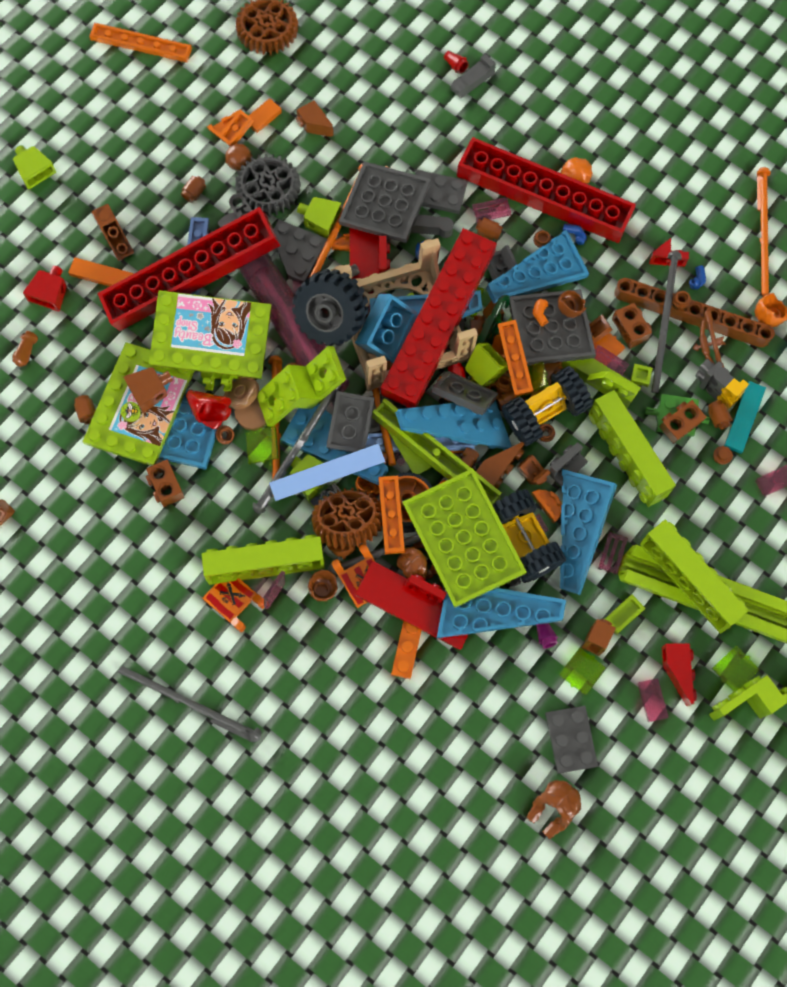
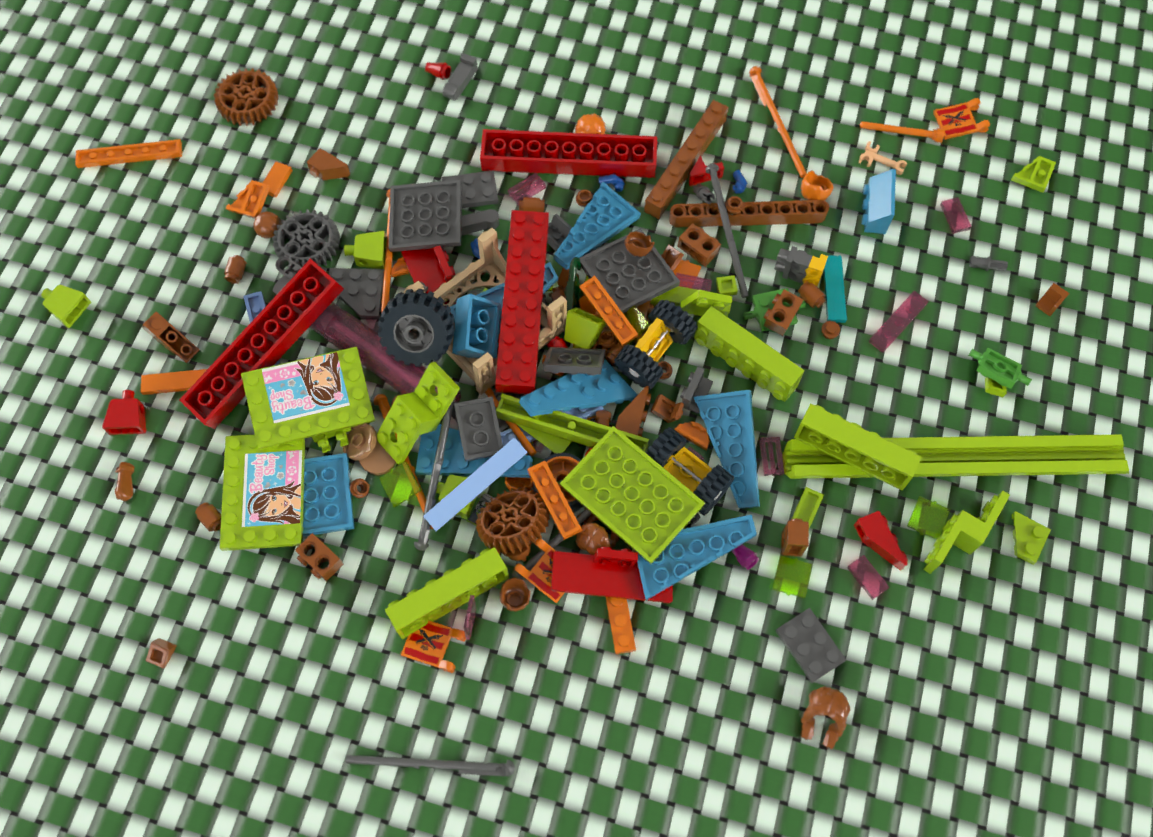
camera: 20 degrees left, 5 degrees down
lime tile [120,402,141,422] -> none
dark orange torso [123,367,173,413] -> none
red hat [186,390,232,429] -> none
orange arm [533,299,549,327] -> none
dark orange piece [693,310,726,367] -> none
none -> dark orange brick [644,100,728,219]
none -> dark grey axle [693,183,715,204]

